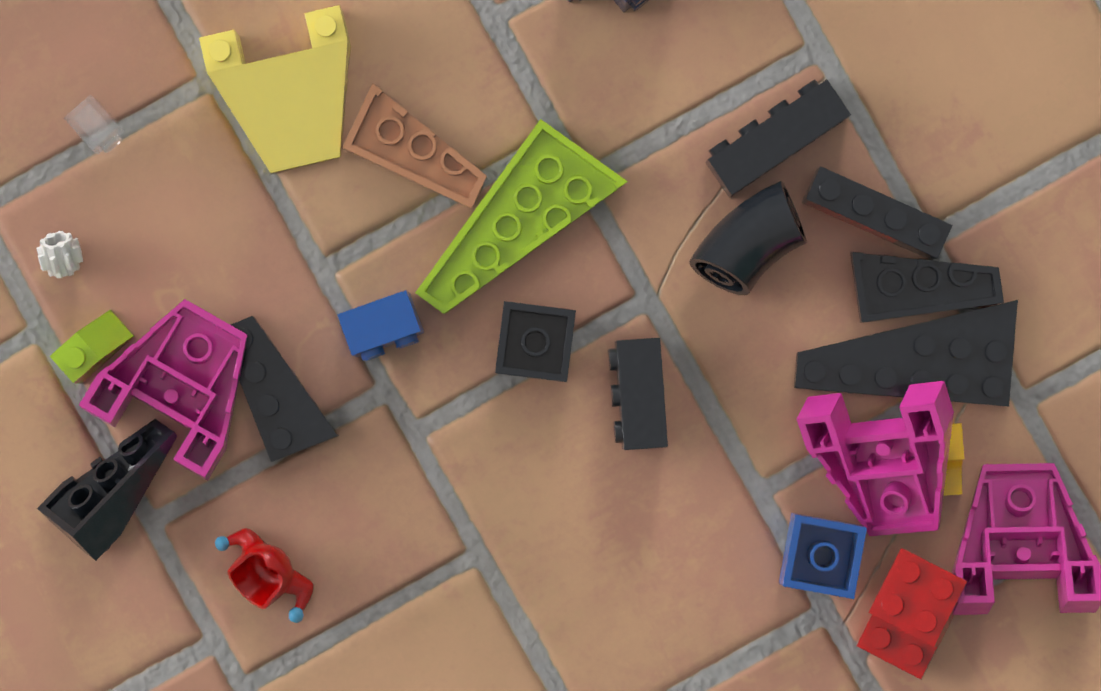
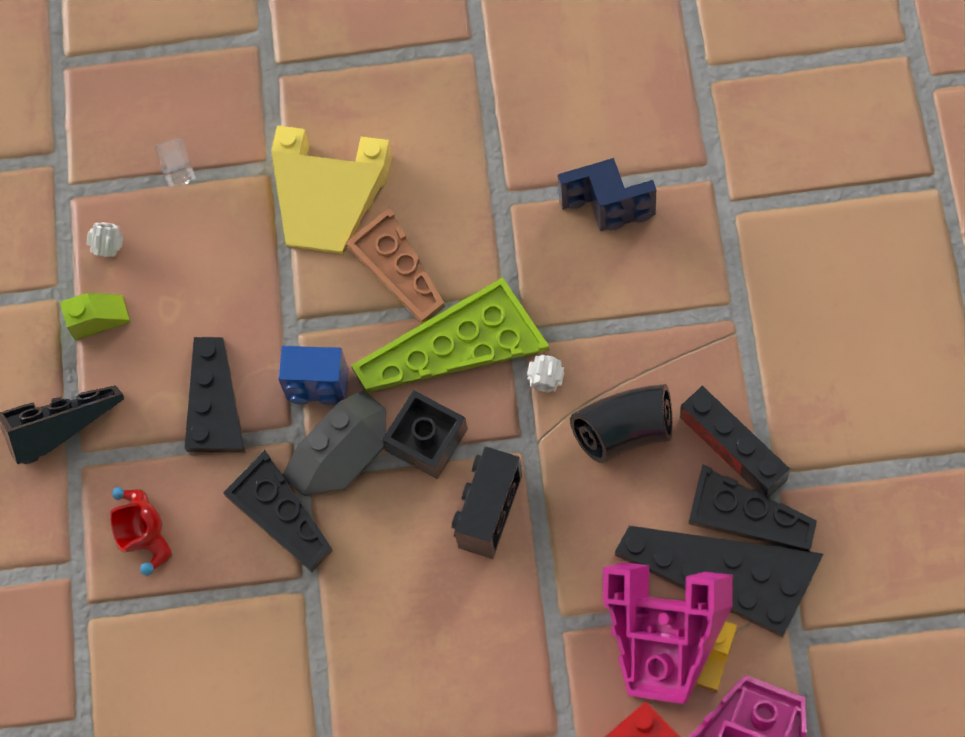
camera: 30 degrees right, 20 degrees down
dark pink wedge [79,299,248,481] -> none
black brick [706,79,851,198] -> none
blue brick [779,513,867,599] -> none
none -> black wing [223,450,333,573]
none -> dark grey wedge [282,390,386,496]
none -> white gear [527,355,564,392]

